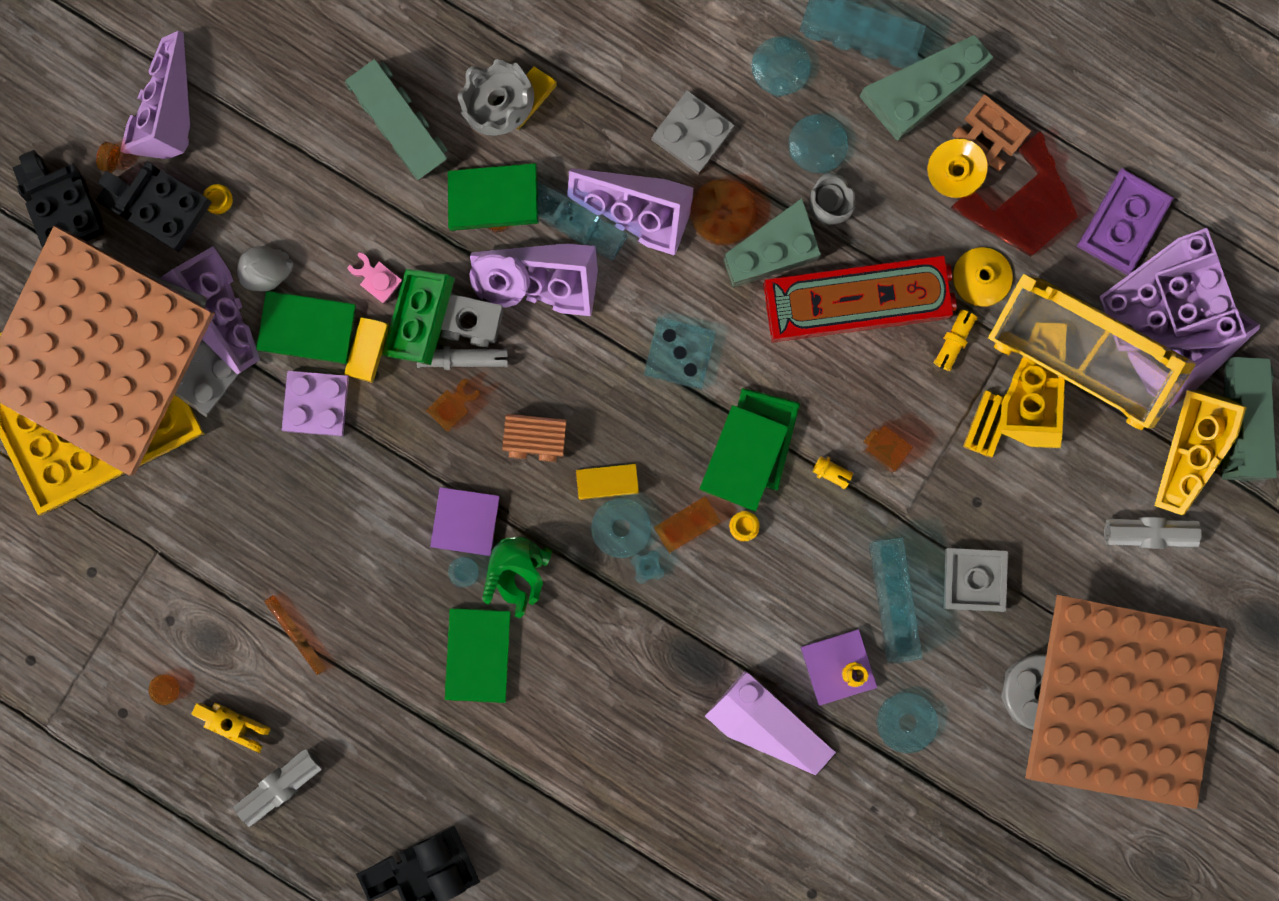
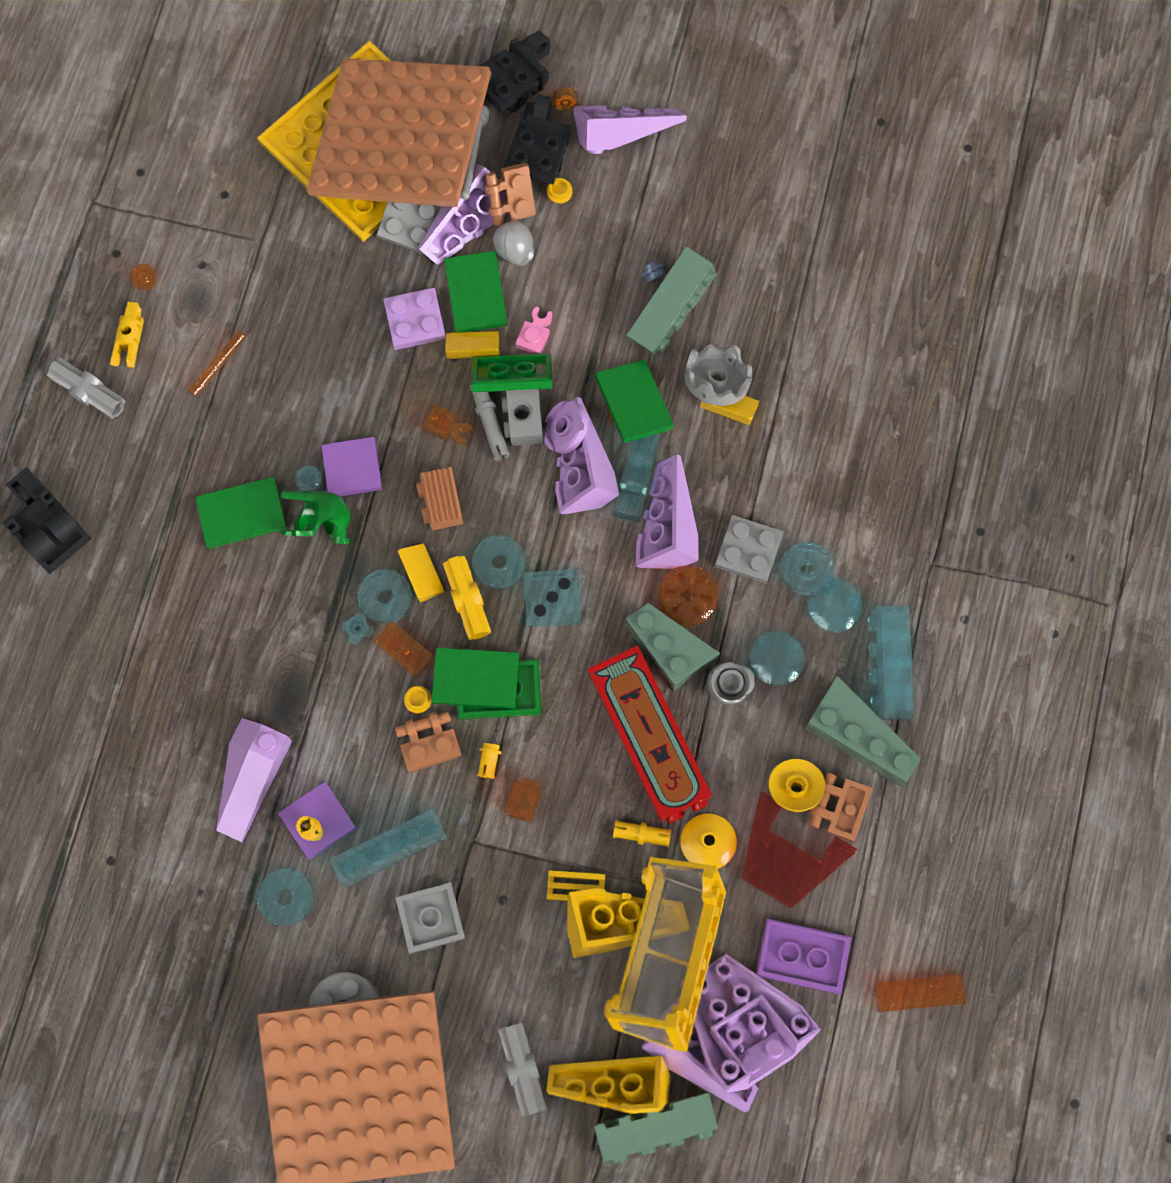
camera: 80 degrees right, 10 degrees down
none -> nougat plate [395,711,462,773]
none -> yellow piece [443,556,491,640]
none -> clear light blue tile [472,535,526,589]
none -> nougat plate [485,163,536,225]
none -> sand blue plate [641,261,666,283]
none -> clear light blue tile [780,543,835,595]
none -> clear orange plate [874,974,966,1012]

